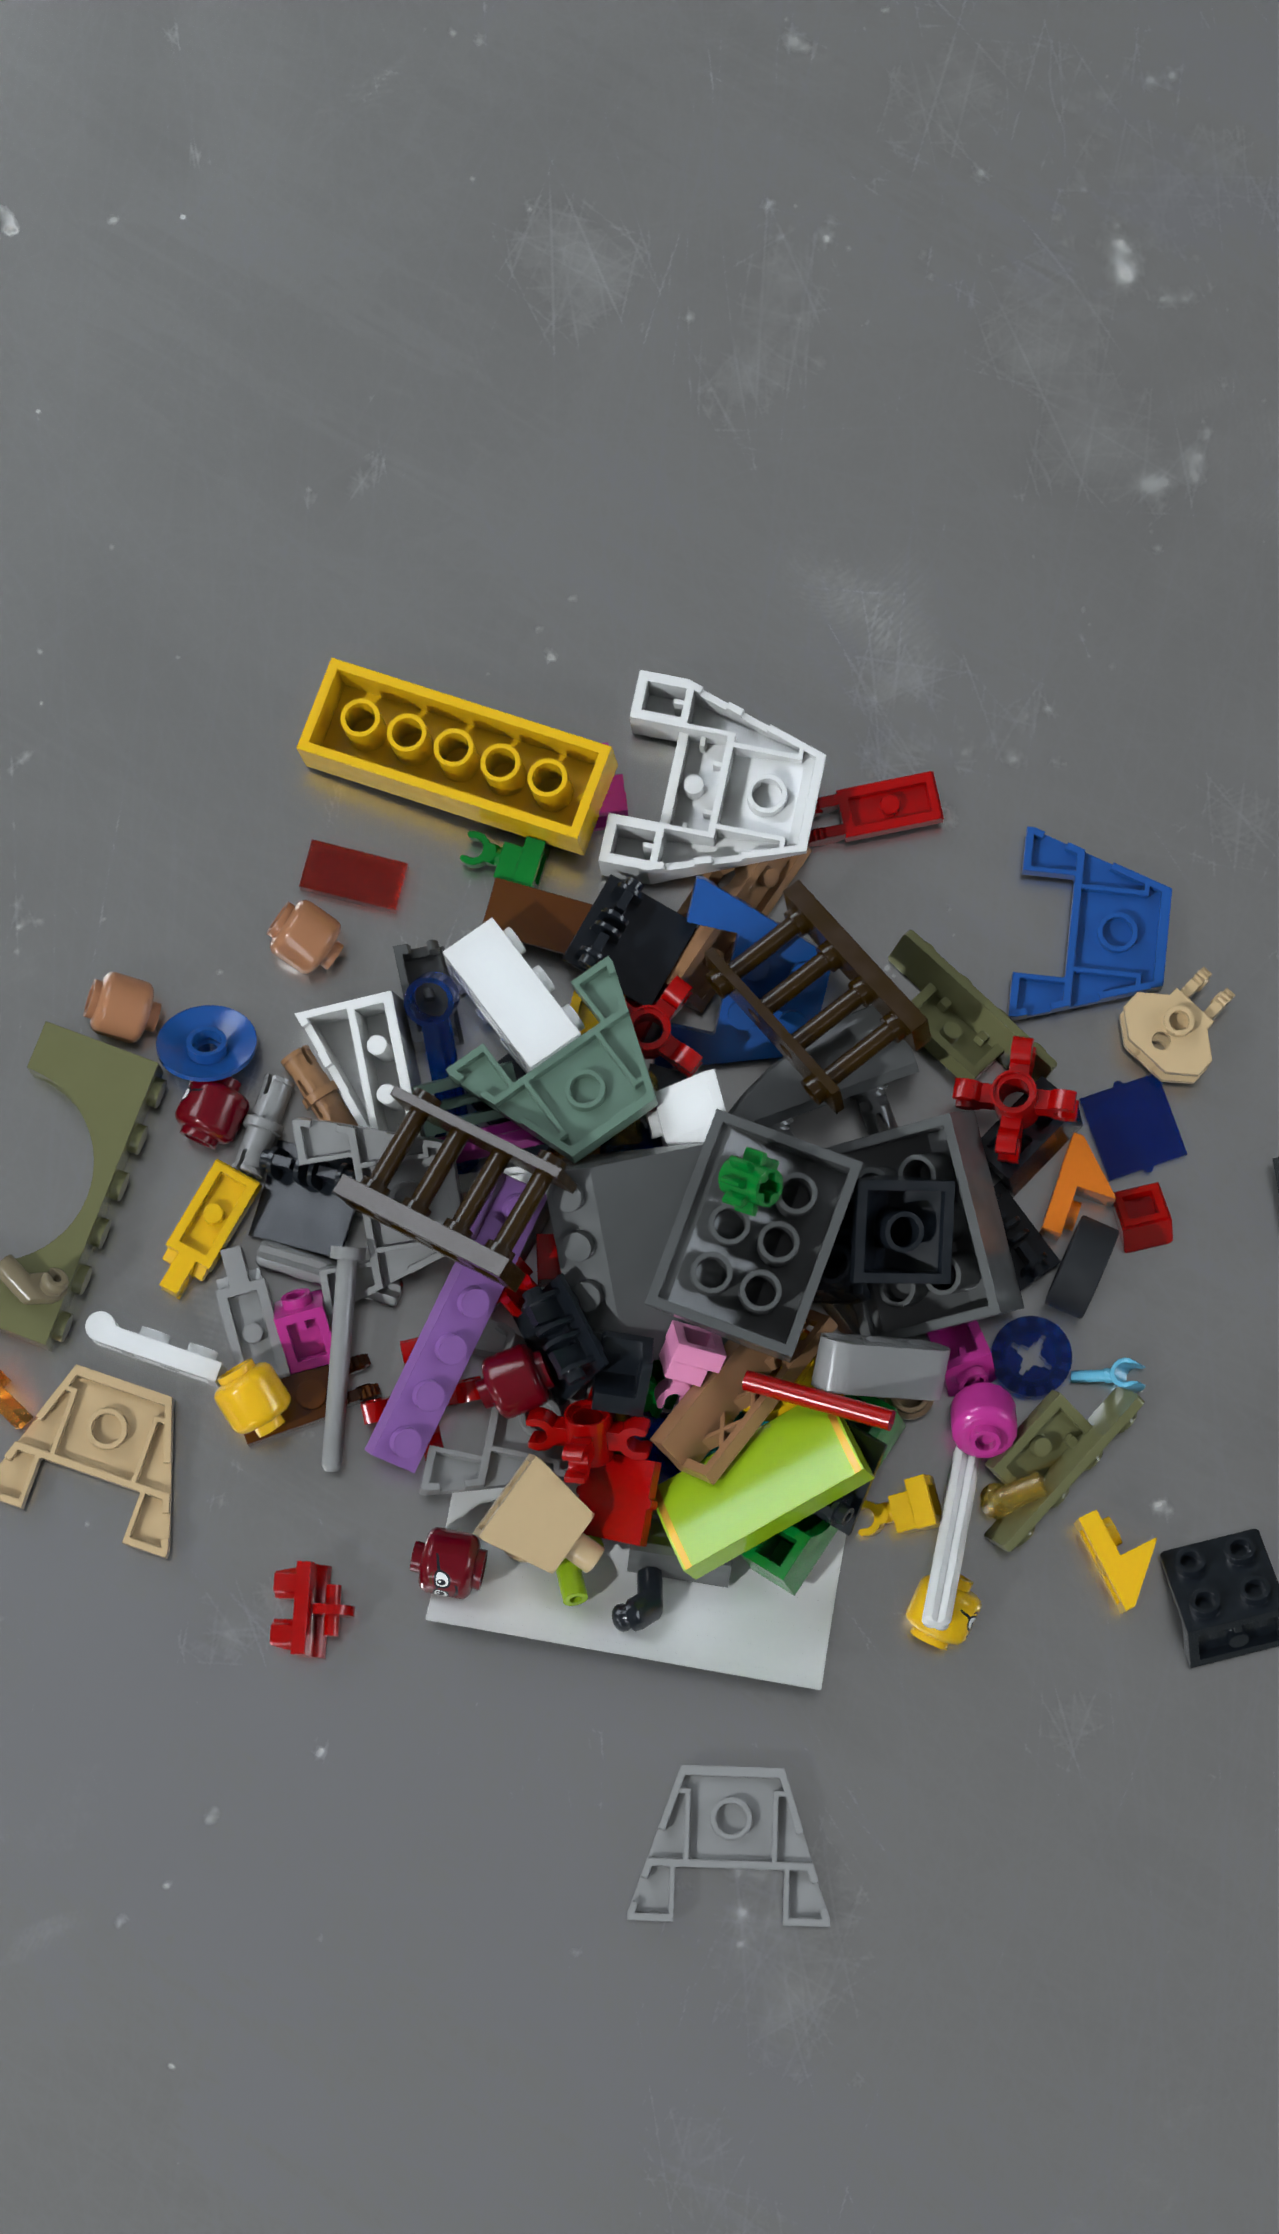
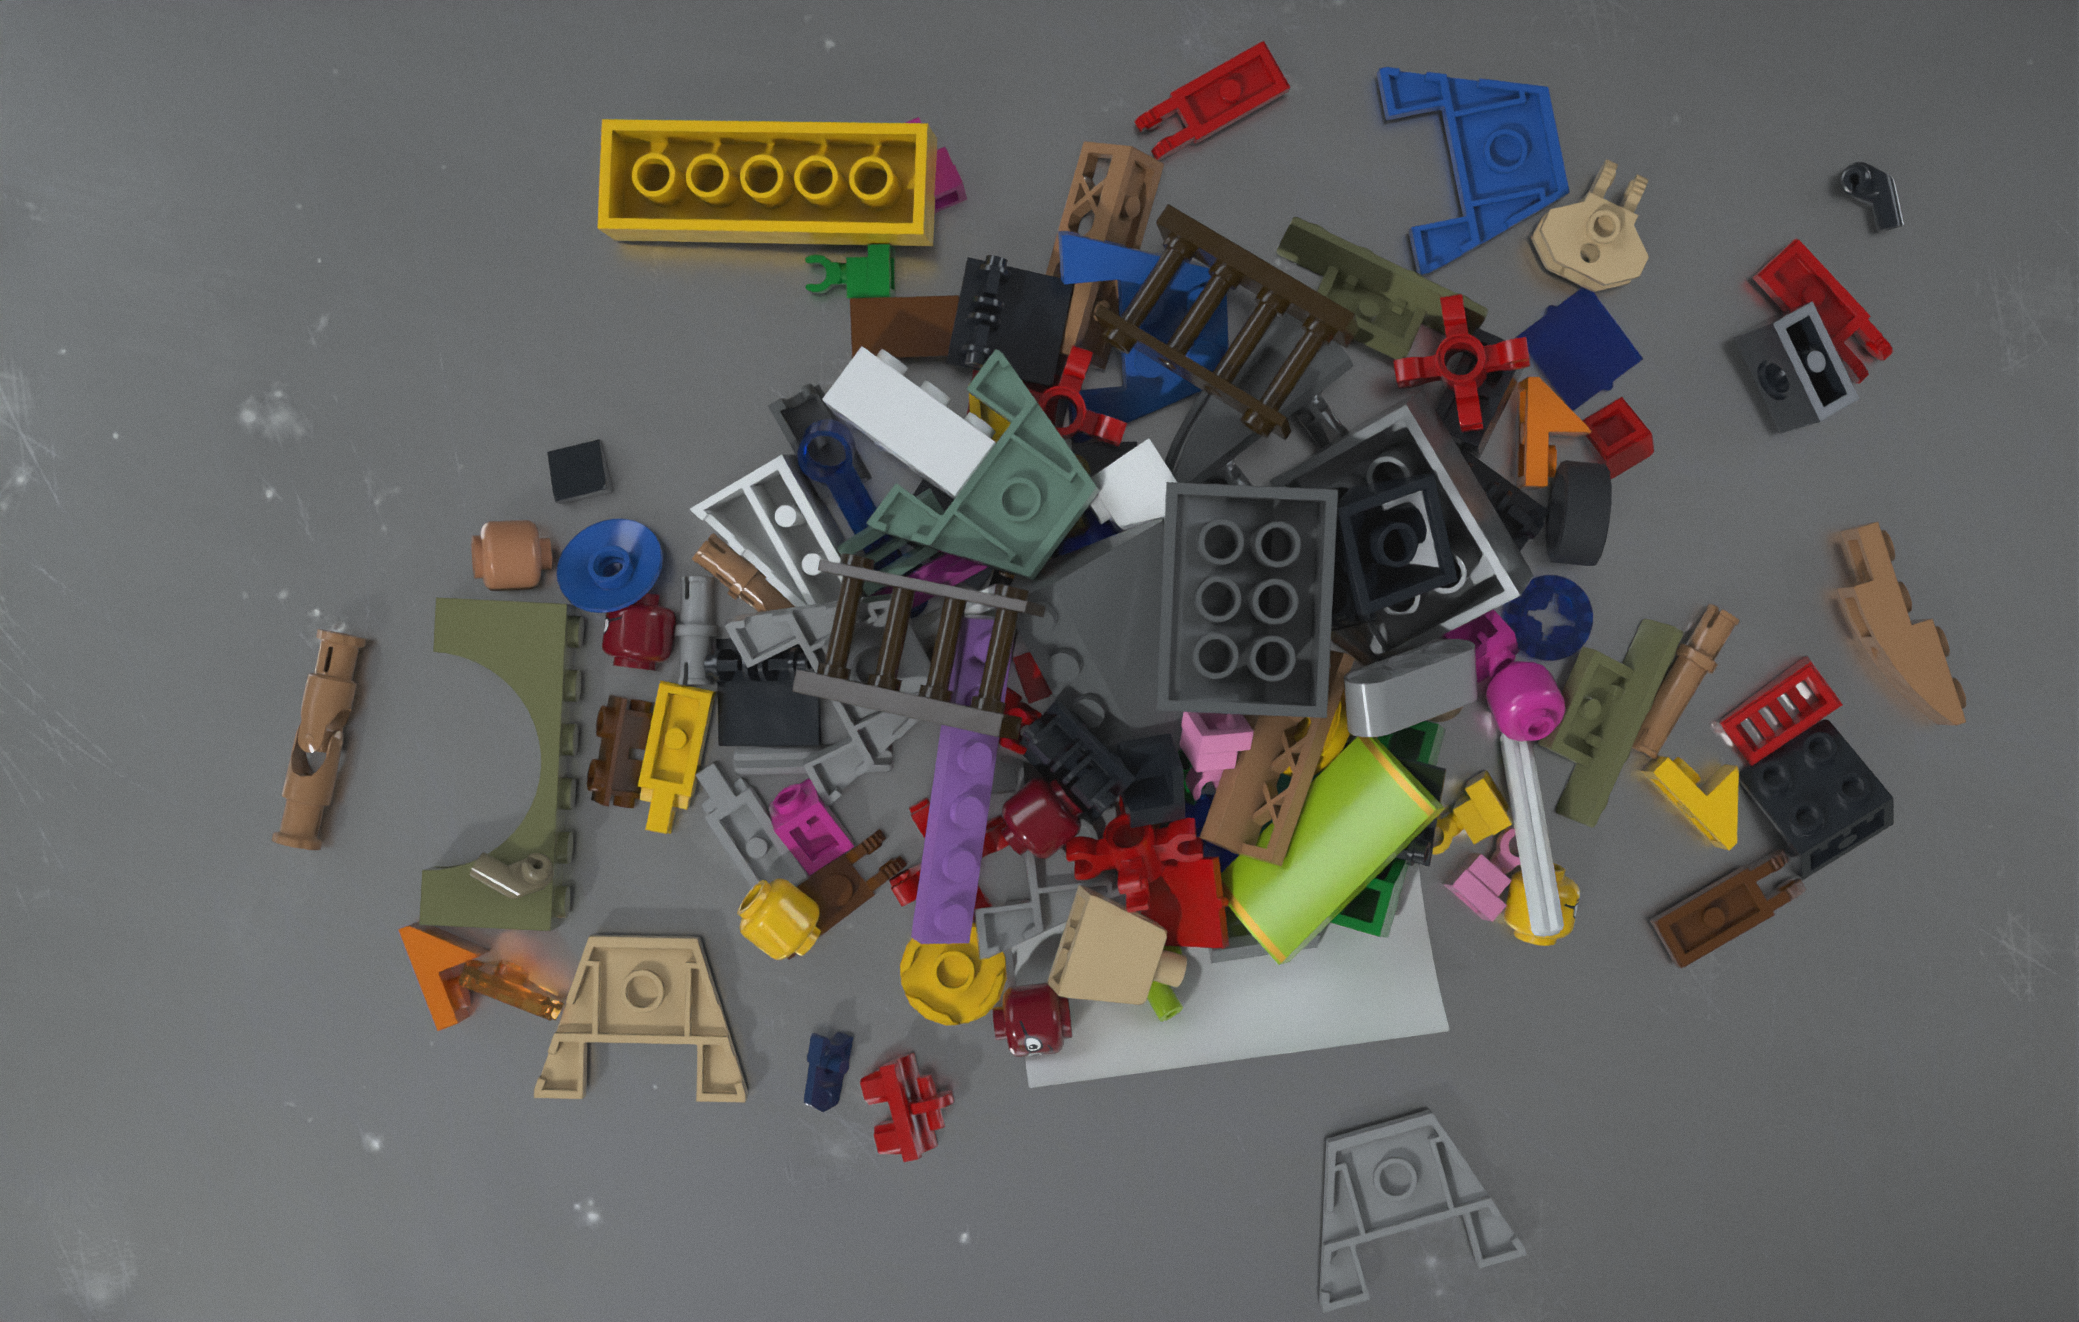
camera: 25 degrees left, 10 degrees up
white plate [85,1311,227,1387] -> none
nougat head [266,900,344,974] -> none
clear red tile [299,839,409,914] -> none
light grey bar [322,1245,366,1472] -> none
white wedge [598,670,826,884] -> none
black arm [612,1567,663,1632] -> none
green gear [718,1147,783,1216] -> none
red bar [742,1370,896,1431] -> none
clear yellow arm [980,1472,1048,1519] -> none
medium azure hand [1071,1357,1146,1393] -> none
none -> black slope [547,439,613,504]
none -> reddish brown hinge [587,694,653,808]
none -> dark blue piece [804,1032,853,1113]
none -> yellow tile [900,921,1007,1026]
none -> bright pink piece [1443,828,1521,922]
none -> medium nougat pin [1632,604,1740,760]
none -> reddish brown hinge [1650,849,1807,968]
none -> red slope [1719,656,1843,766]

